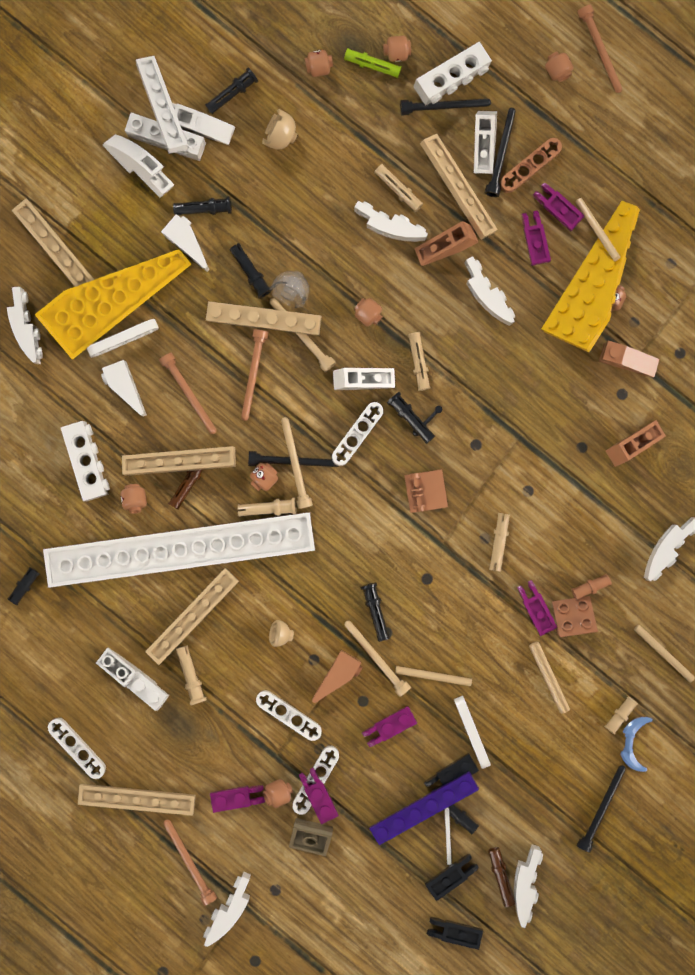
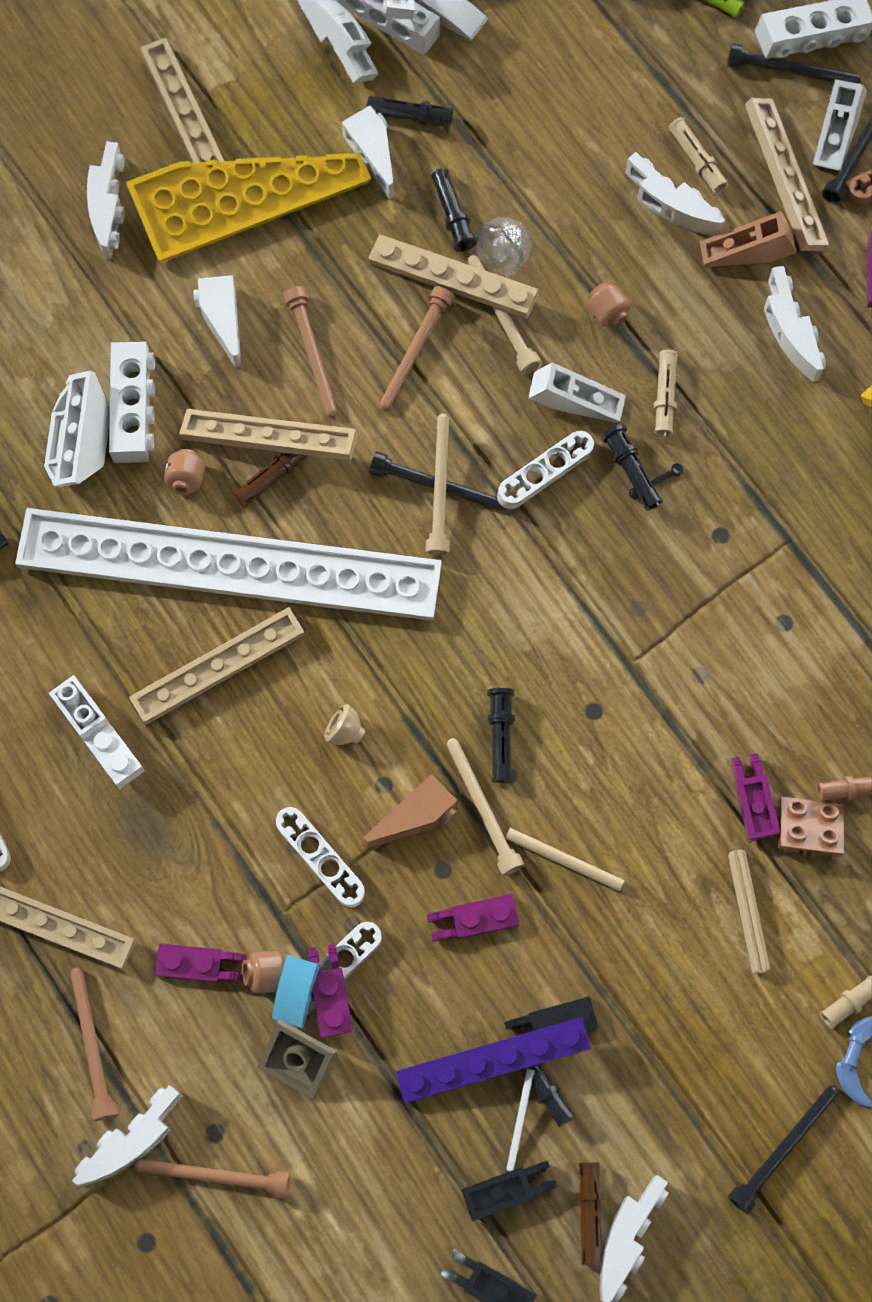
camera: 15 degrees right, 15 degrees down
white beam [87,319,159,358] -> none
tan pin [176,645,207,705] -> none
tan pin [238,497,297,517] -> none
nougat head [250,463,278,491] -> none
tan cylinder [262,109,297,149] -> none
nougat hinge [404,469,448,513] -> none
white beam [454,696,491,769] -> none
tan pin [489,513,510,572] -> none
none -> white wedge [44,371,110,488]
none -> nougat piece [134,1159,291,1199]
none -> medium azure slope [272,955,320,1028]

